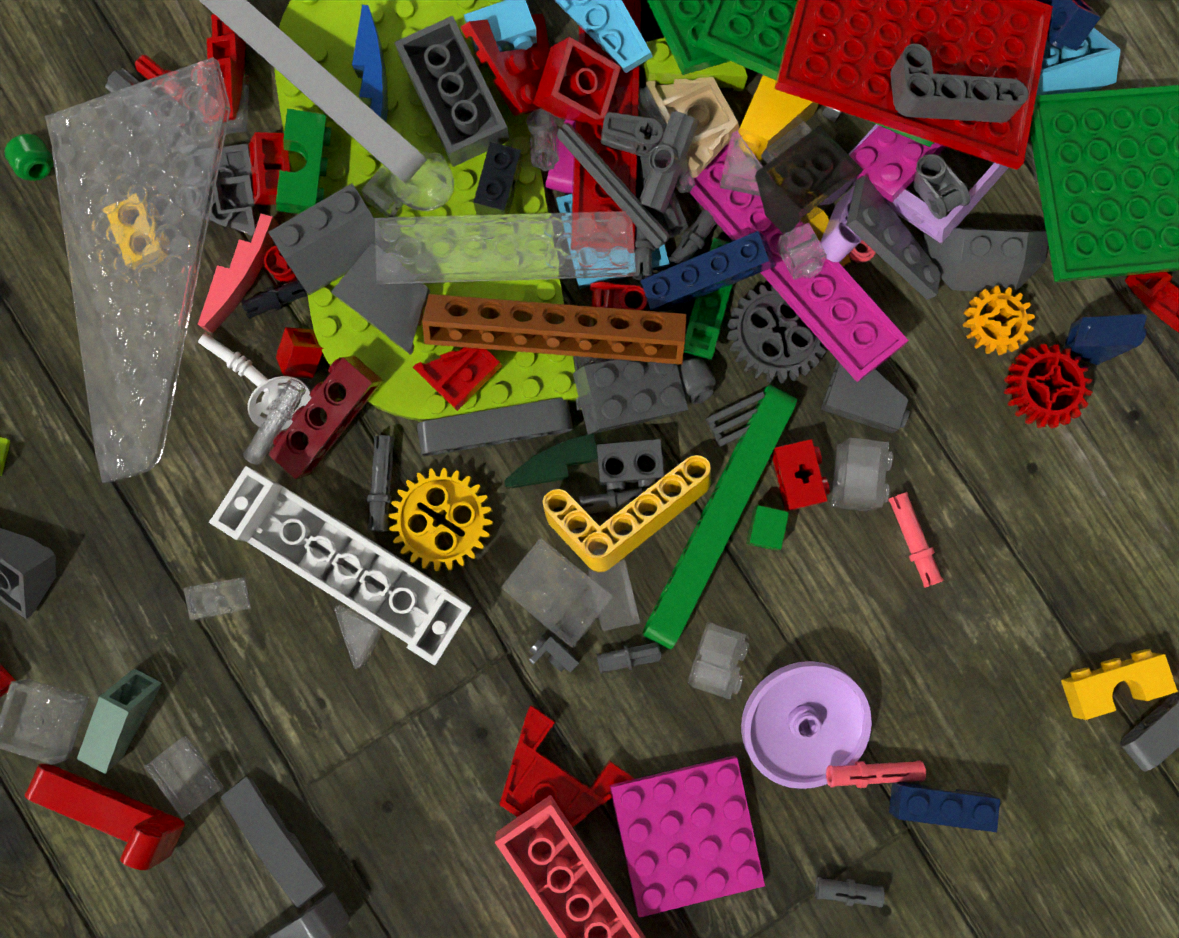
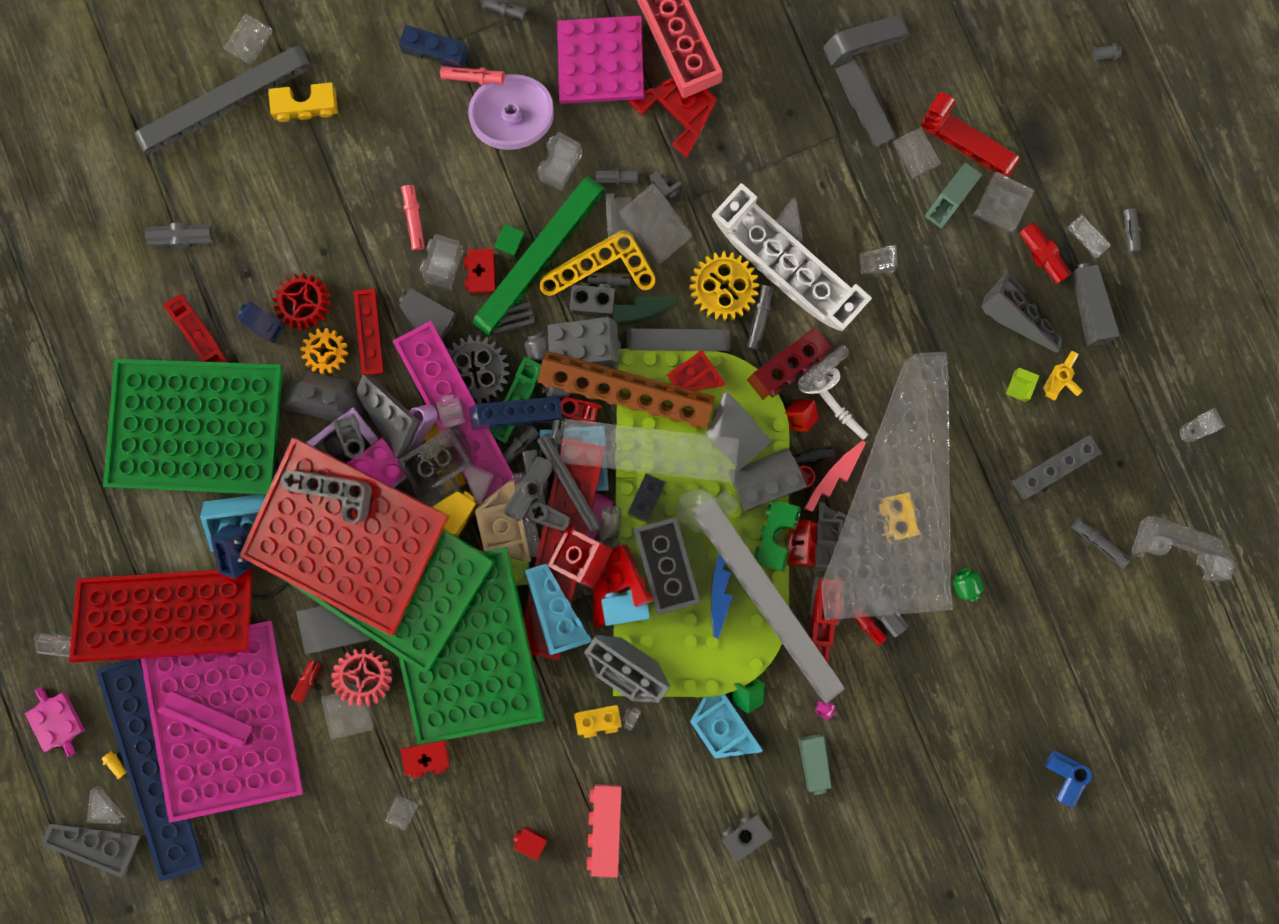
camera: 170 degrees left, 0 degrees up
none -> red plate [353,289,384,376]

